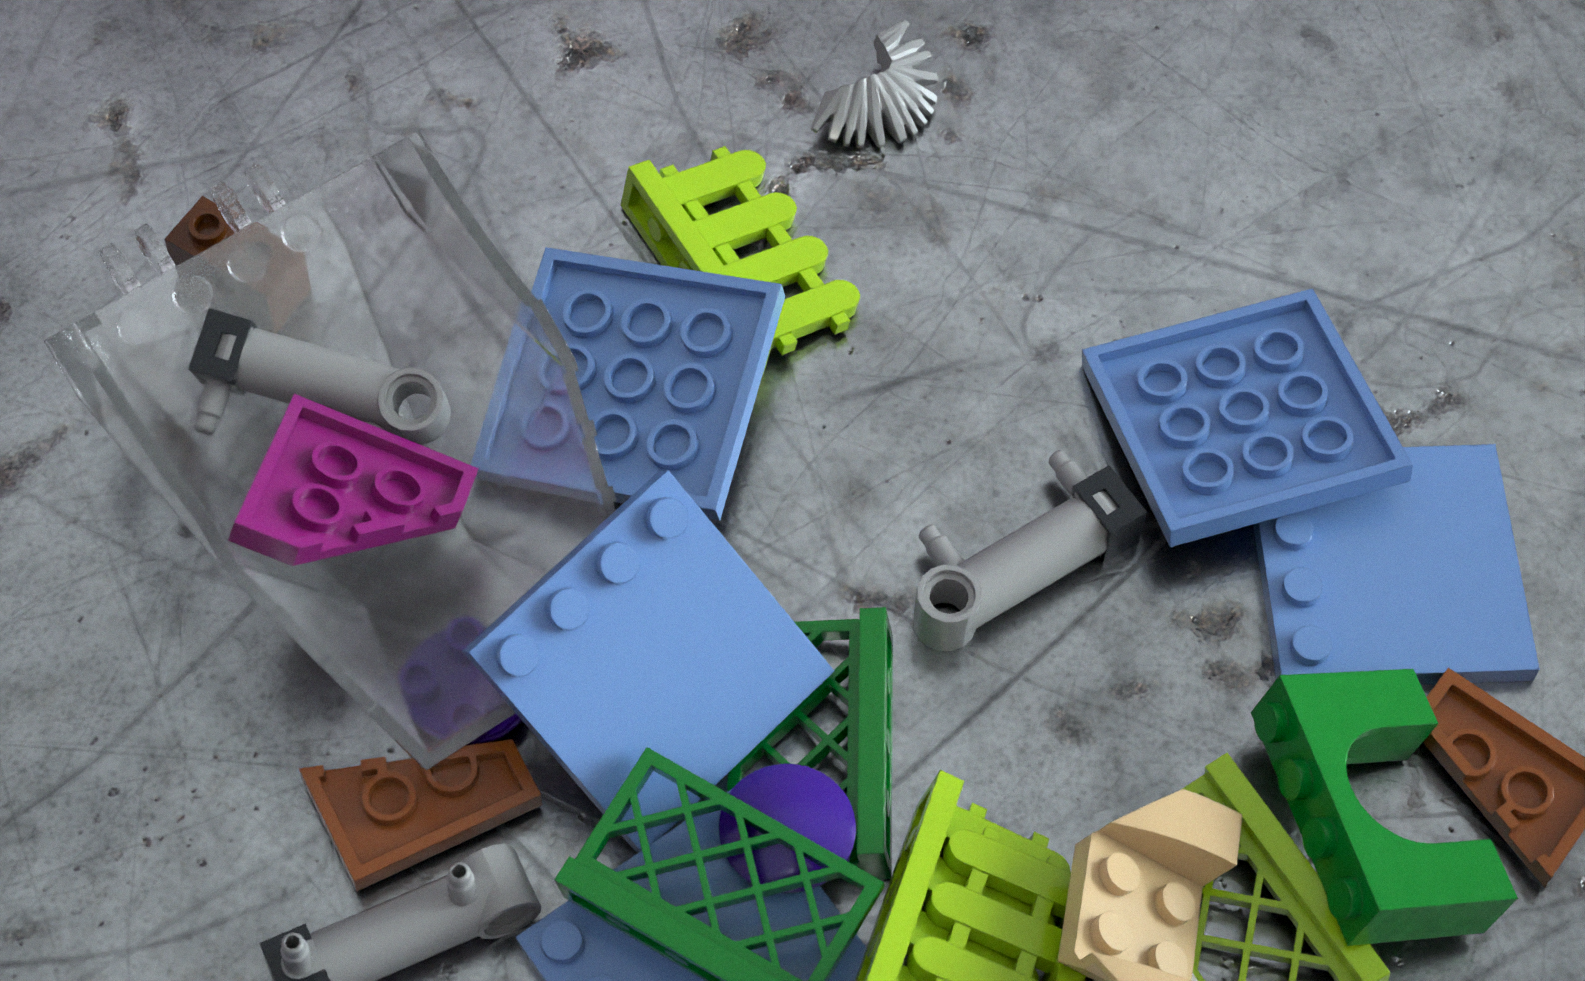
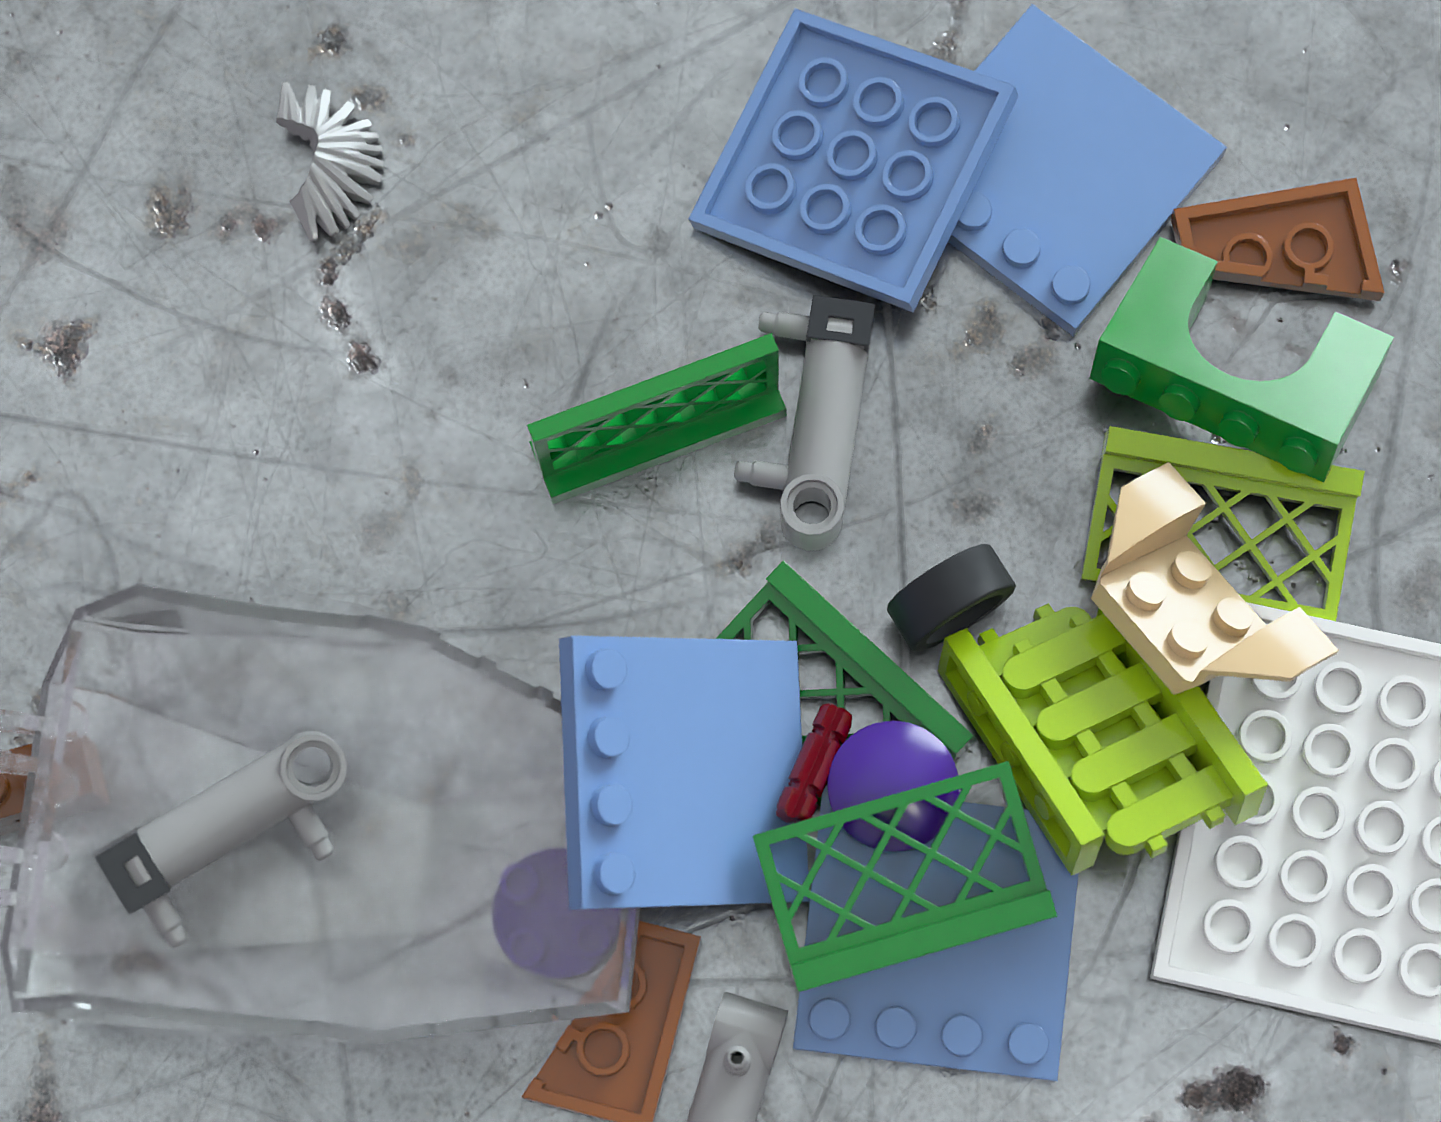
camera: 40 degrees left, 15 degrees up
magenta plate [228,394,479,566] -> none
medium blue plate [474,247,785,521] -> none
lime fence [620,146,860,375] -> none
none -> green fence [527,333,787,504]
none -> dark red axle [776,703,852,824]
none -> black tyre [887,544,1016,651]

